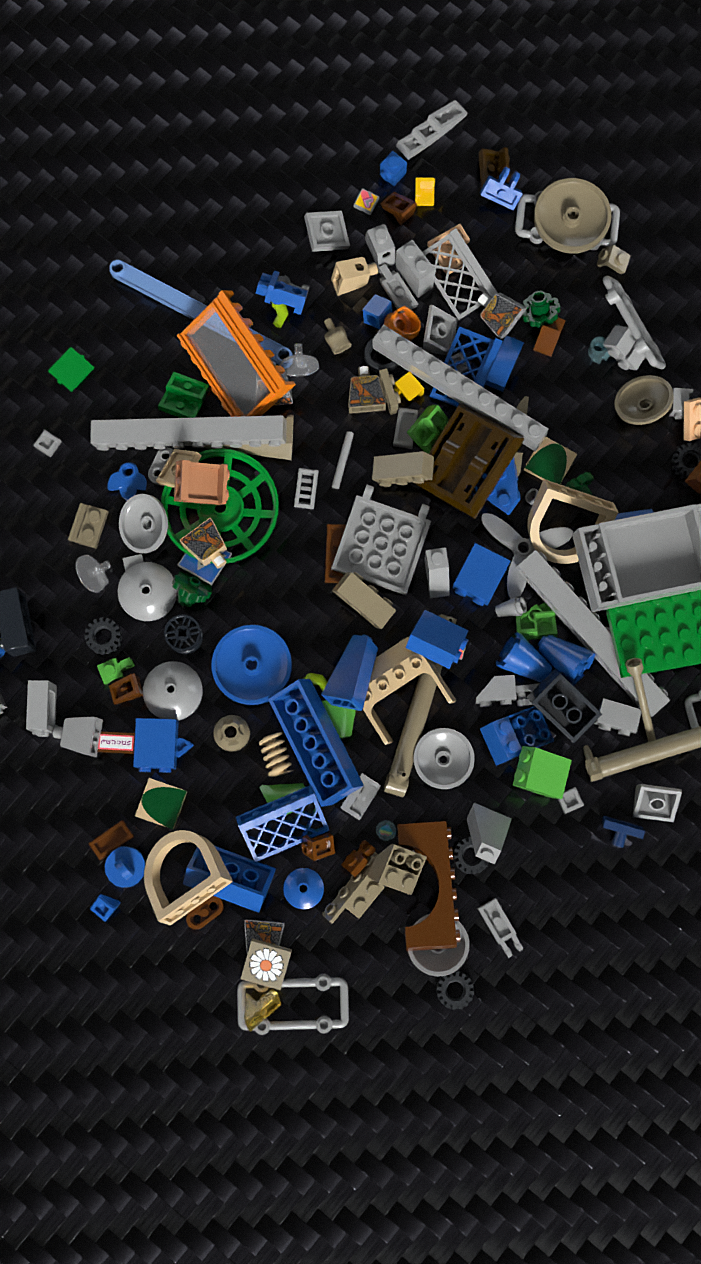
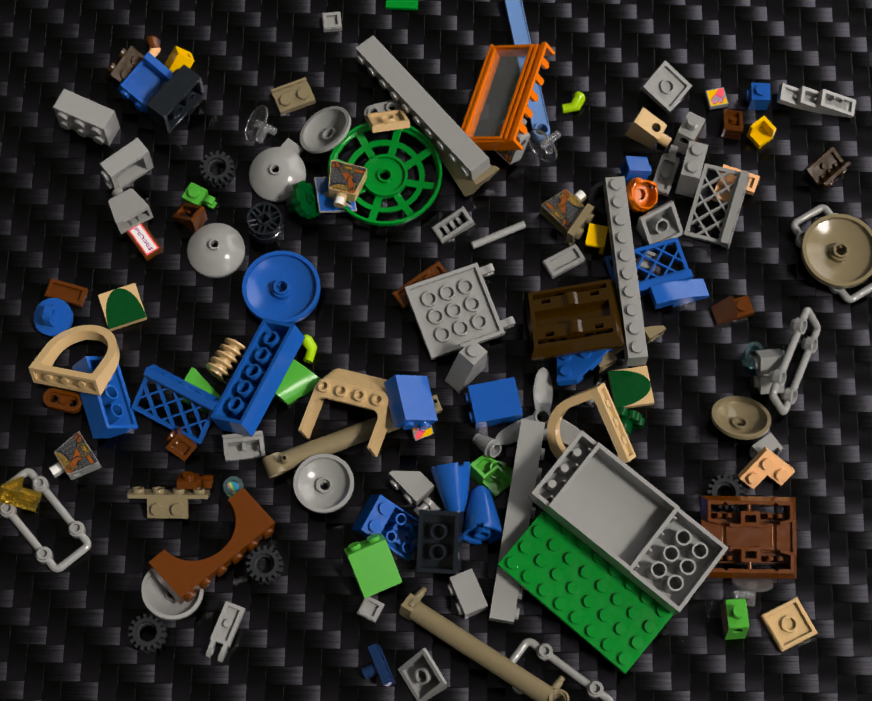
camera: 45 degrees right, 10 degrees down
blue slope [90,894,121,922] -> none
blue plate [108,462,147,501] -> none
blue brick [134,718,179,773] -> none
green slope [158,372,209,418] -> none
nougat panel [174,460,230,505] -> none
blue tile [176,738,194,758] -> none
dark tan piece [214,715,250,752] -> none
tile [241,938,292,990] -> none
blue hips [256,271,310,315] -> none
blue dish [283,868,324,909] -> none
blue slope [321,635,378,711] -> none
dark tan piece [324,318,352,354] -> none
dark tan brick [332,572,396,629] -> none
dark tan slope [367,844,427,895] -> none
dark tan brick [372,451,434,487] -> none
bright green slope [407,405,449,453] -> none
light grey slope [467,803,511,864] -> none
torso [478,292,527,339] -> none
hinge [480,167,523,210] -> none
dark green plant [522,291,560,328] -> none
dark tan bracket [597,245,630,274] -> none
dark tan piece [626,658,656,742] -> none

